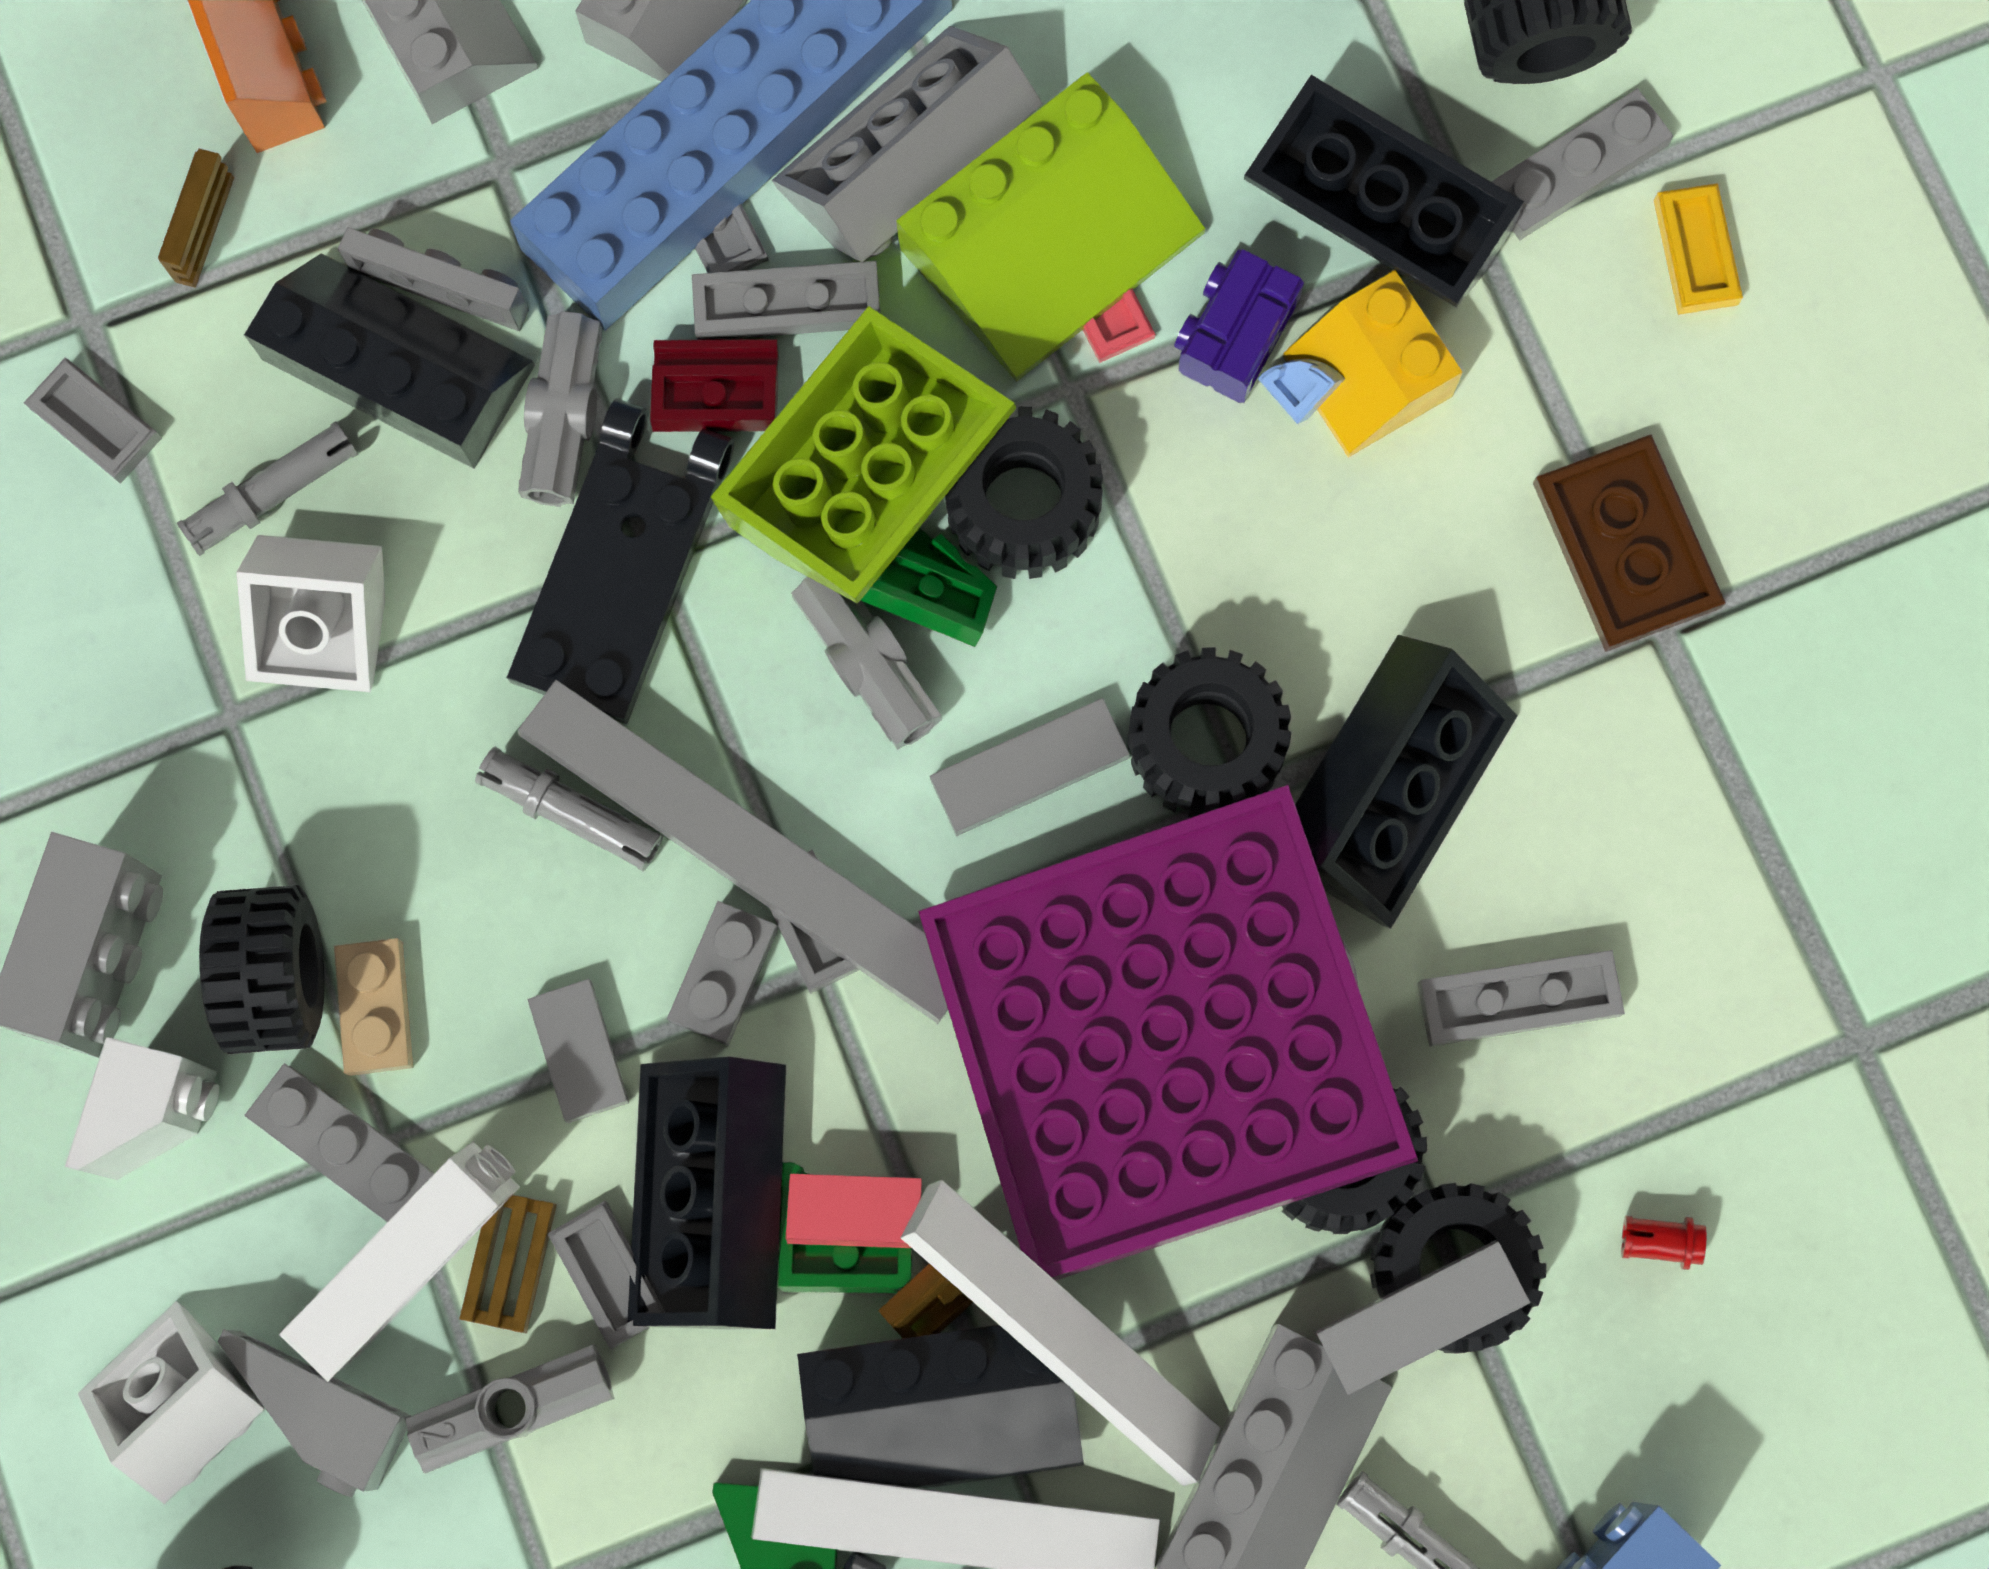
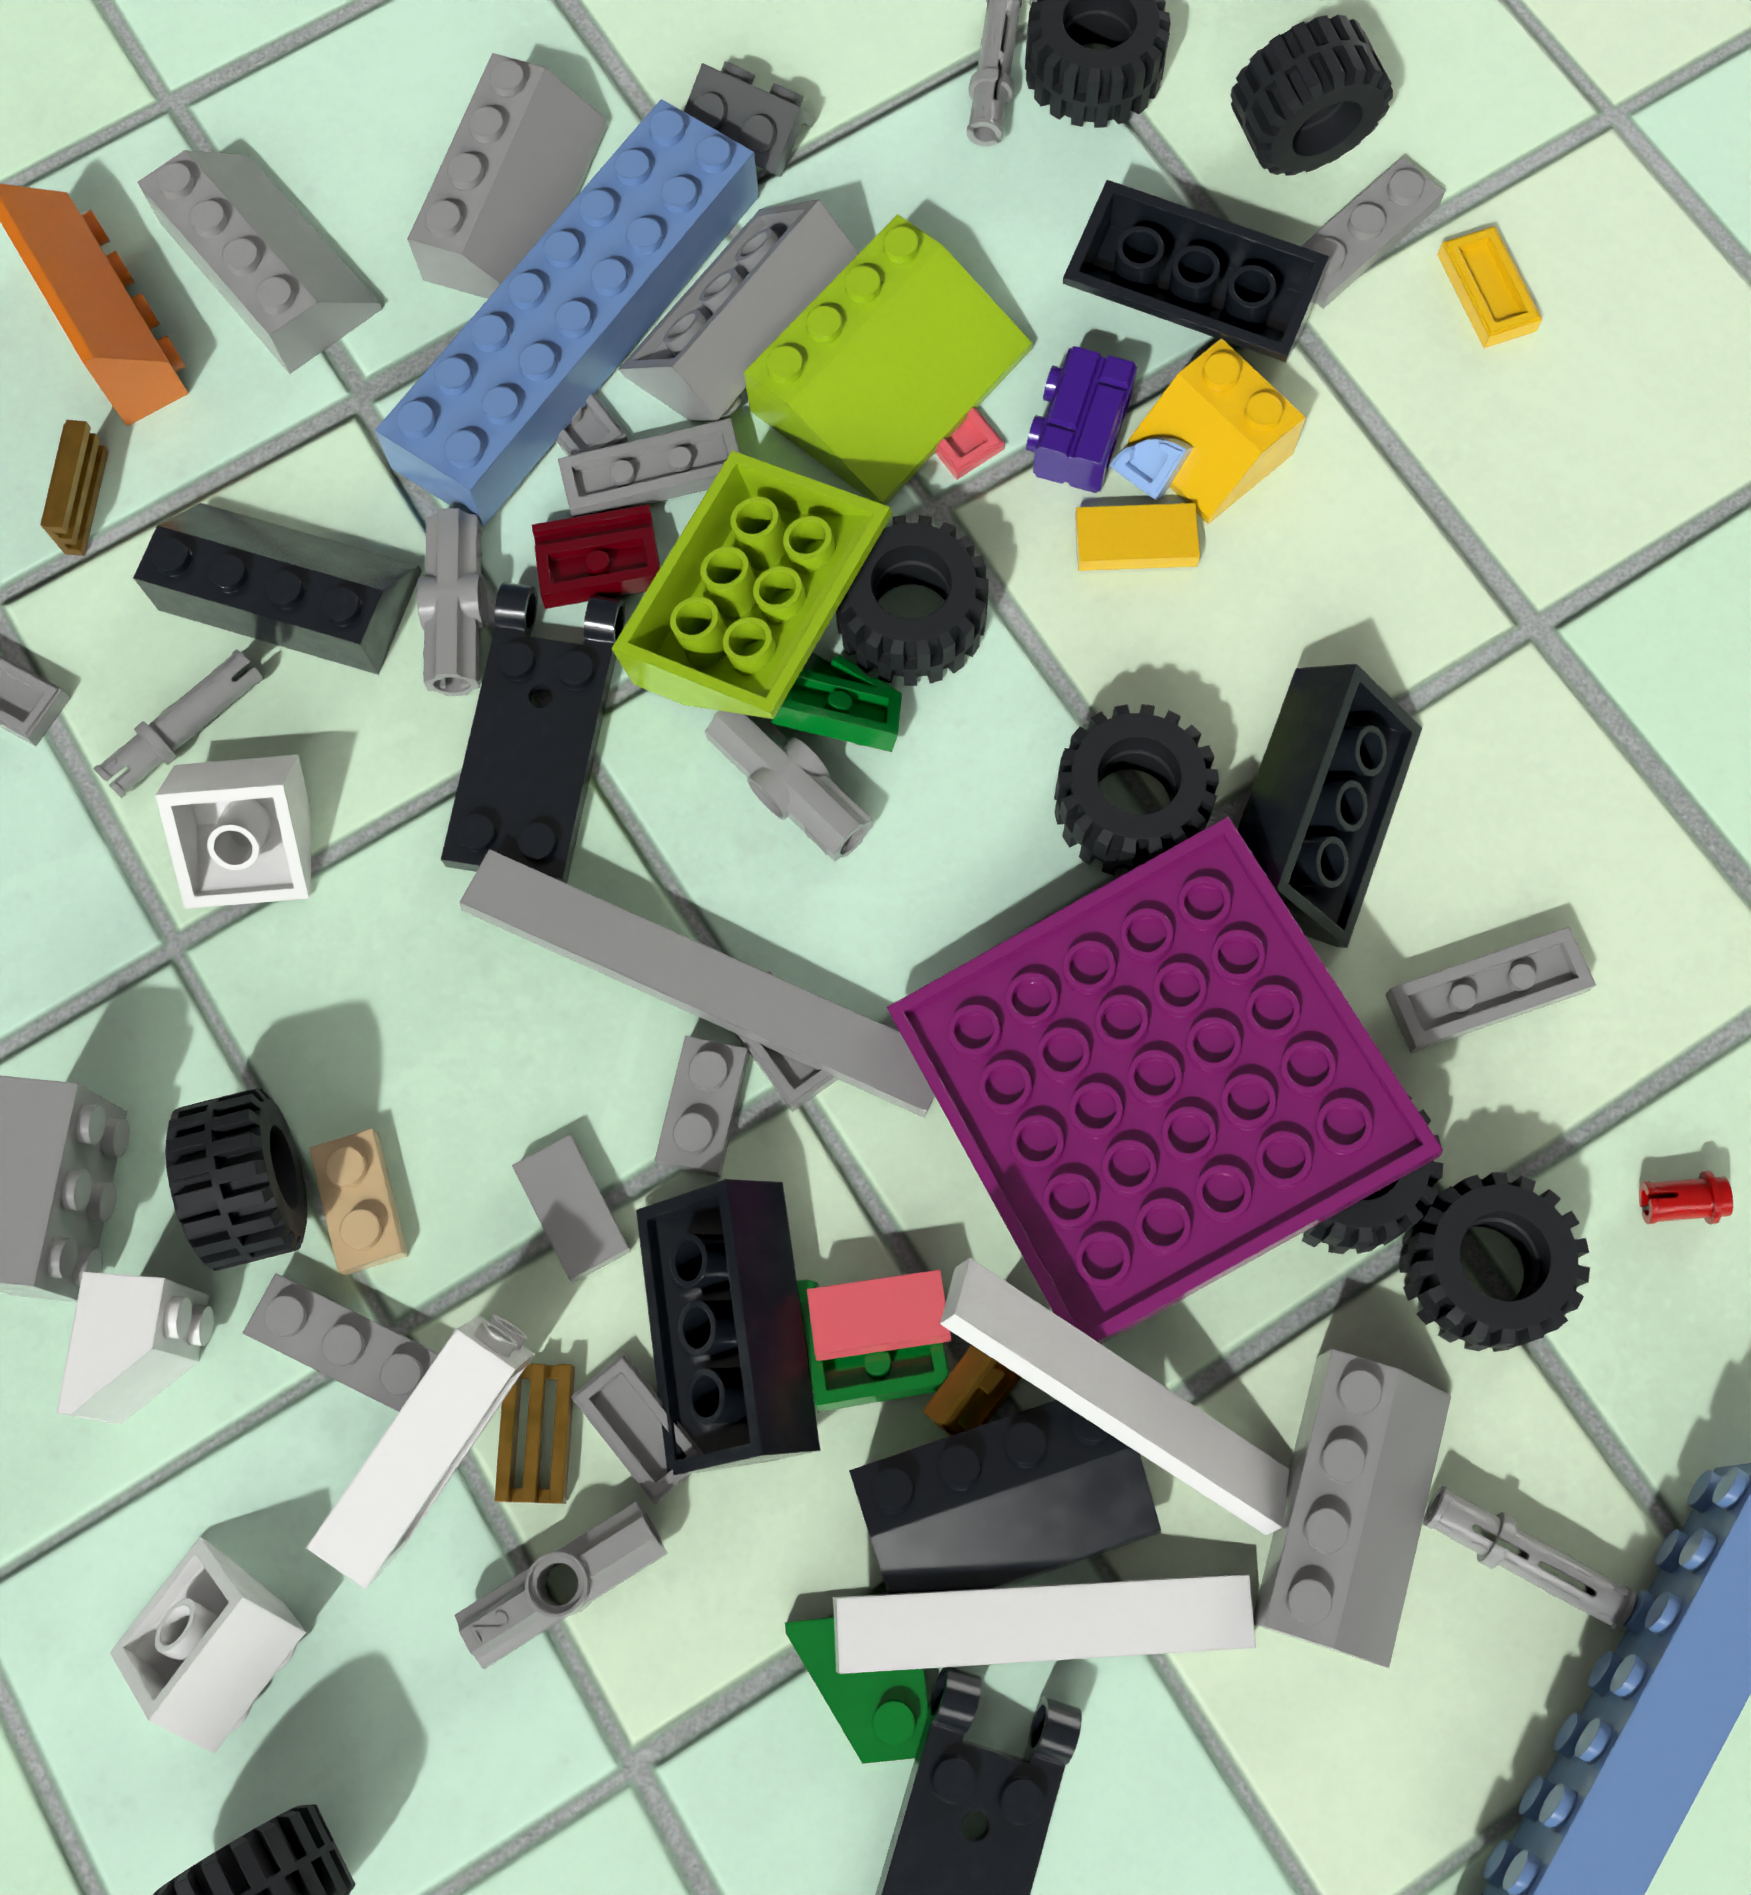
camera: 10 degrees left, 5 degrees down
light grey slope [217,1329,411,1497] -> none
light grey plate [338,227,529,332] -> none
light grey pin [475,746,663,871] -> none
light grey tile [930,698,1130,836] -> none
light grey tile [1315,1240,1530,1395] -> none
reddish brown tile [1533,434,1726,652] -> none
none -> yellow tile [1075,503,1200,571]

